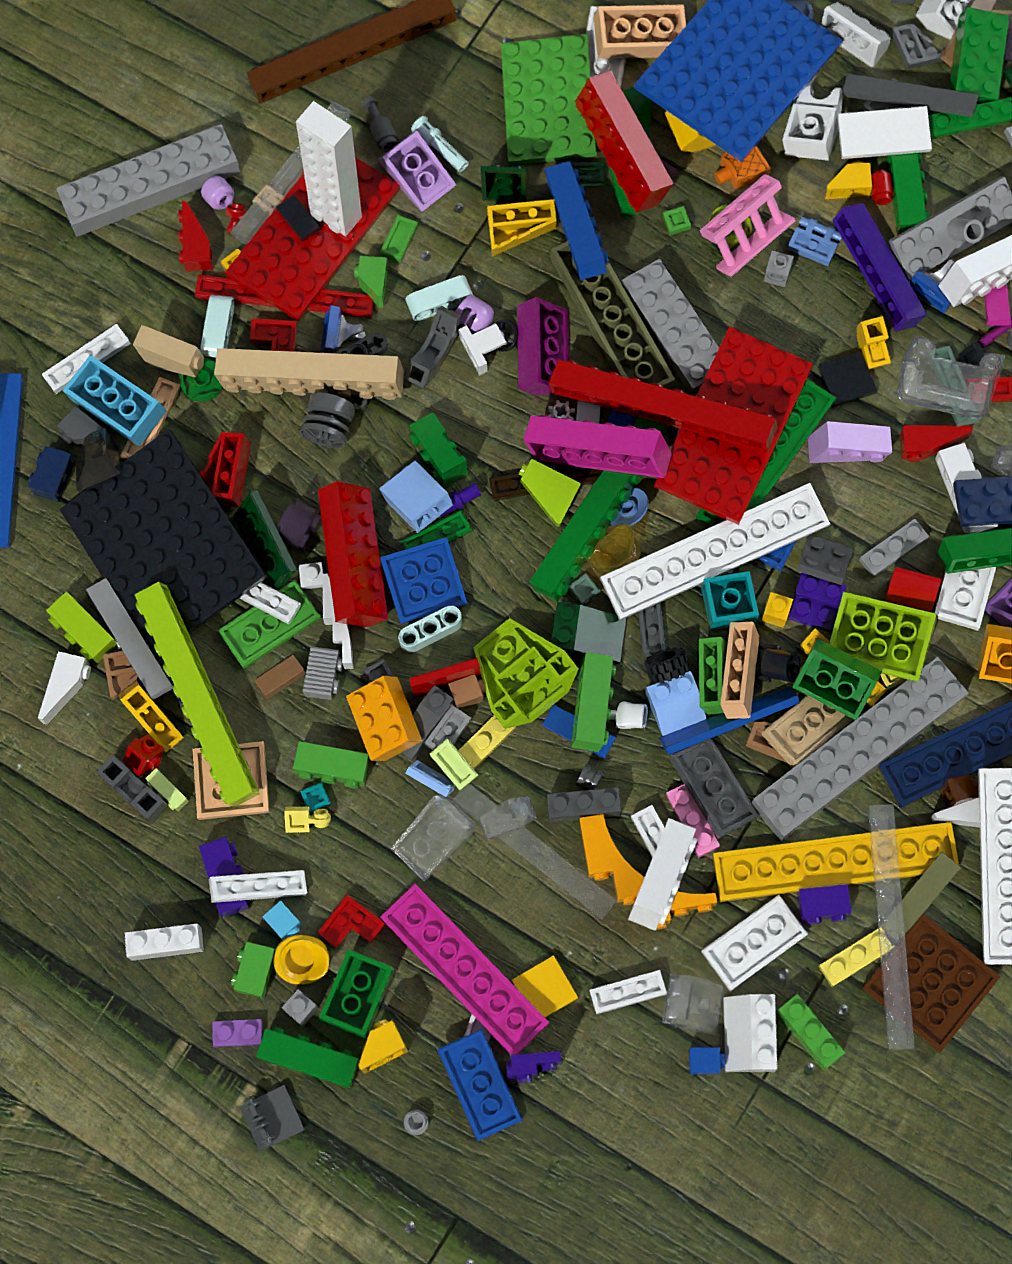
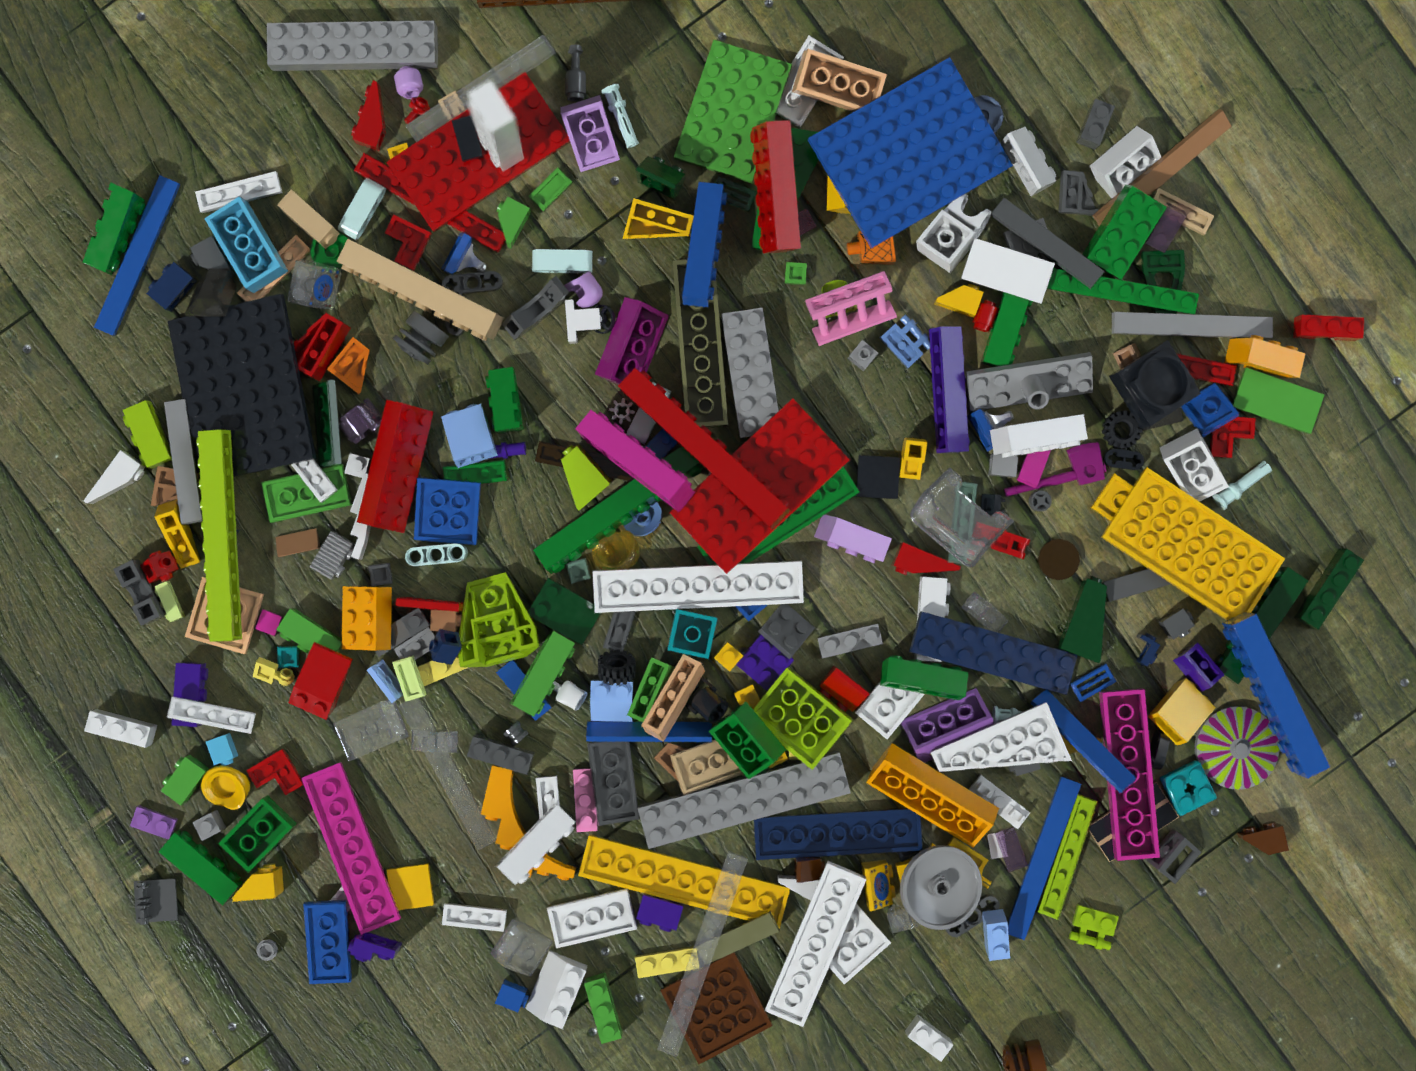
camera: 20 degrees right, 15 degrees up
none -> dark pink tile [255,609,283,636]
none -> clear slope [287,259,342,310]
none -> red slope [288,642,353,720]
none -> orange wing [327,337,370,394]
none -> dark blue brick [429,629,462,665]
none -> light grey panel [988,454,1018,478]

